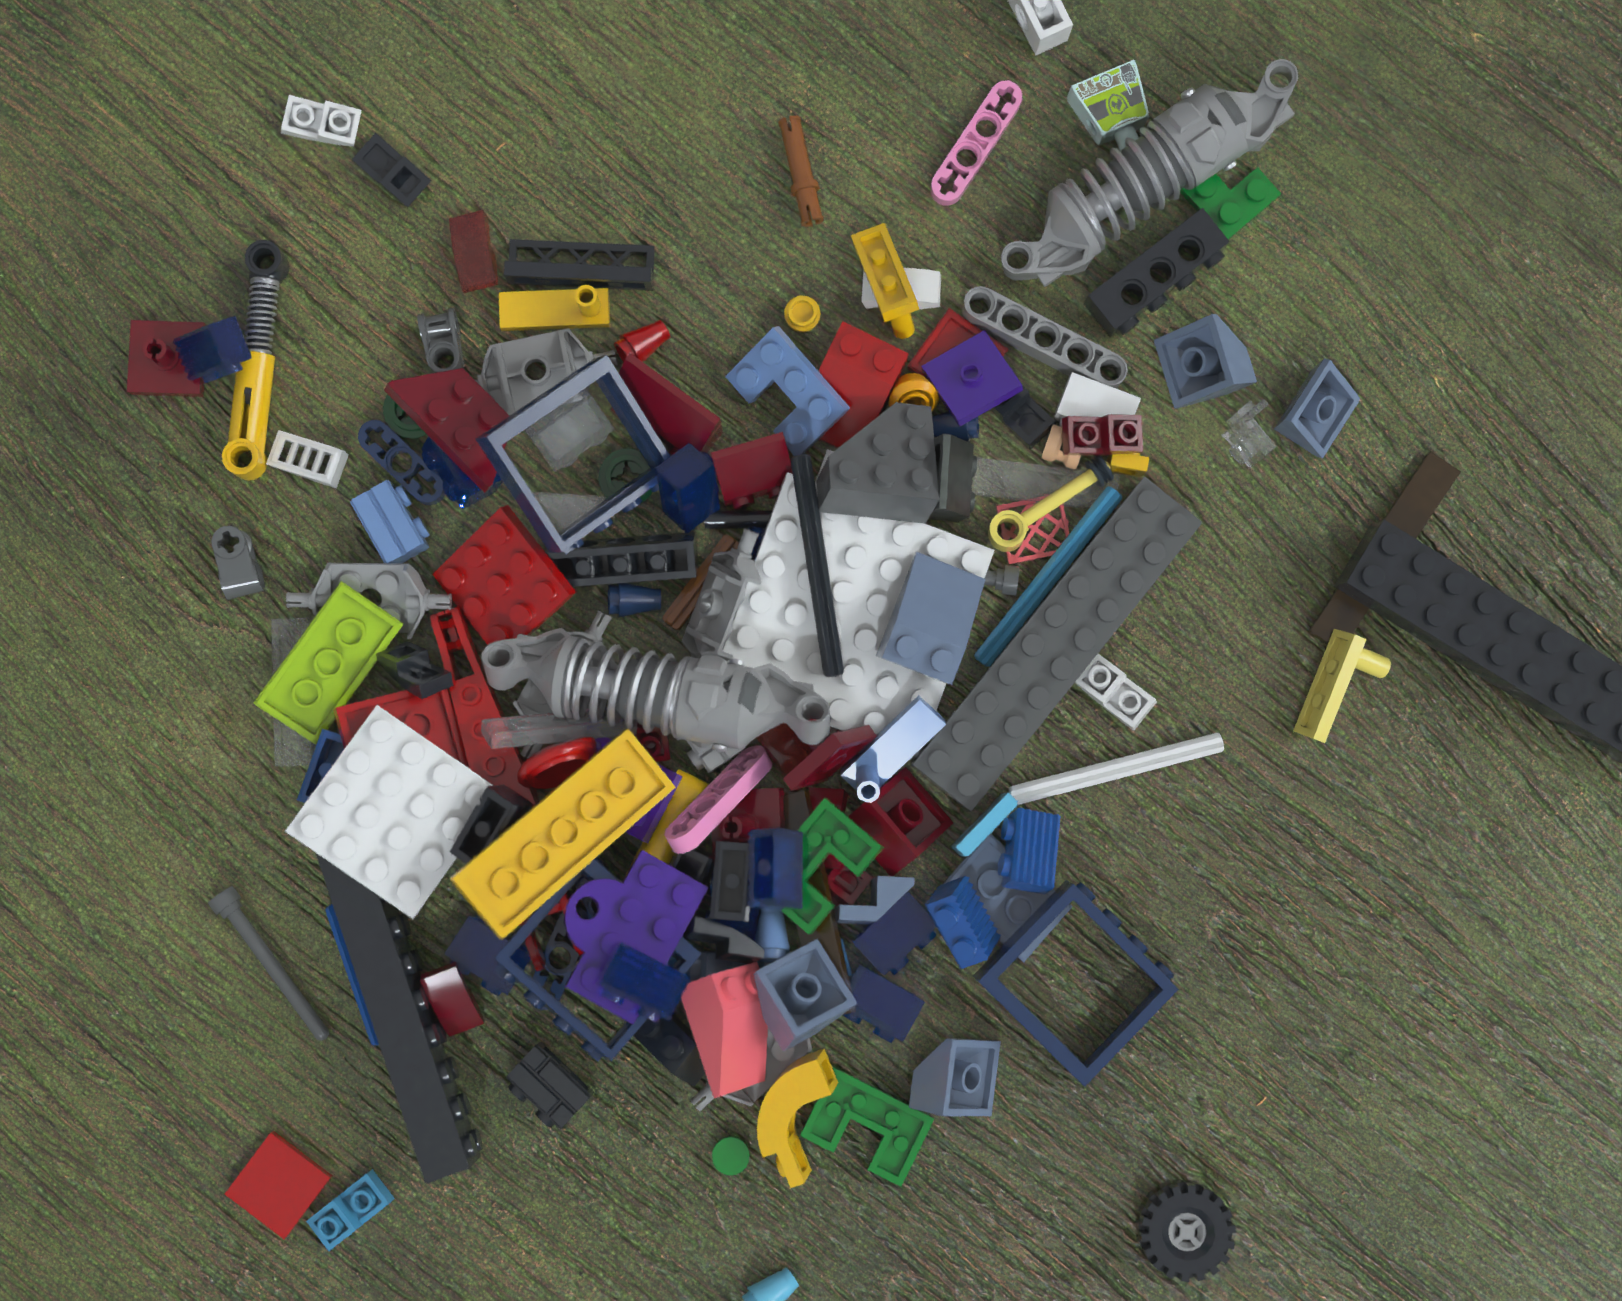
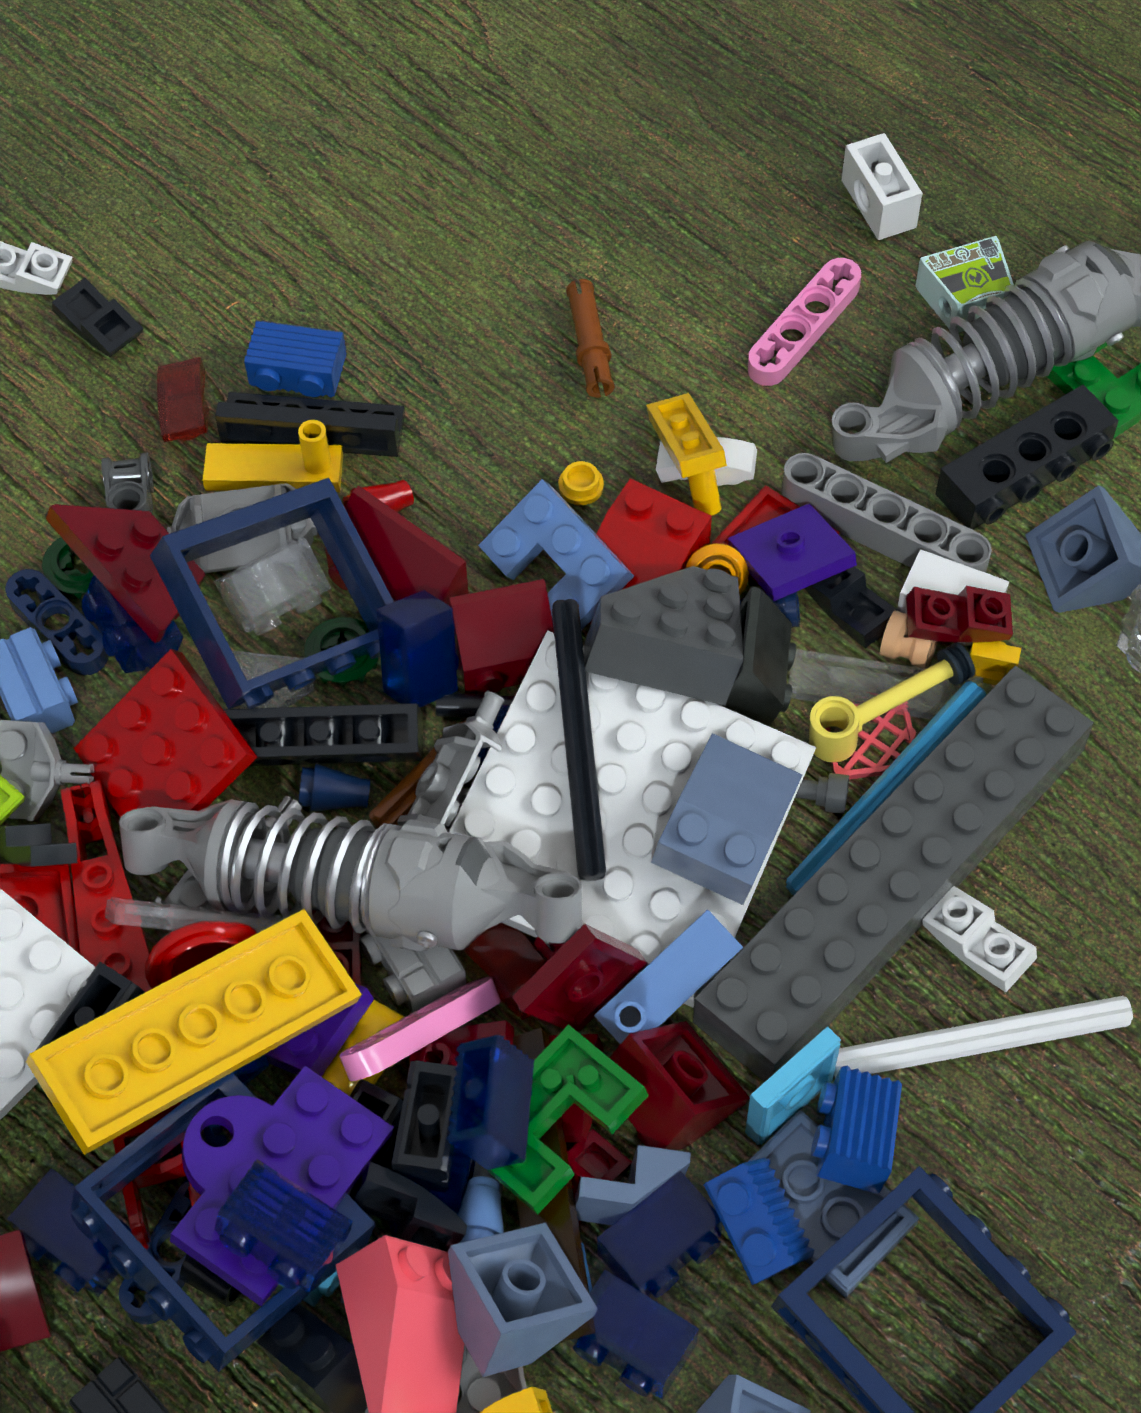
camera: 10 degrees right, 25 degrees down
none -> blue brick [244,320,347,398]

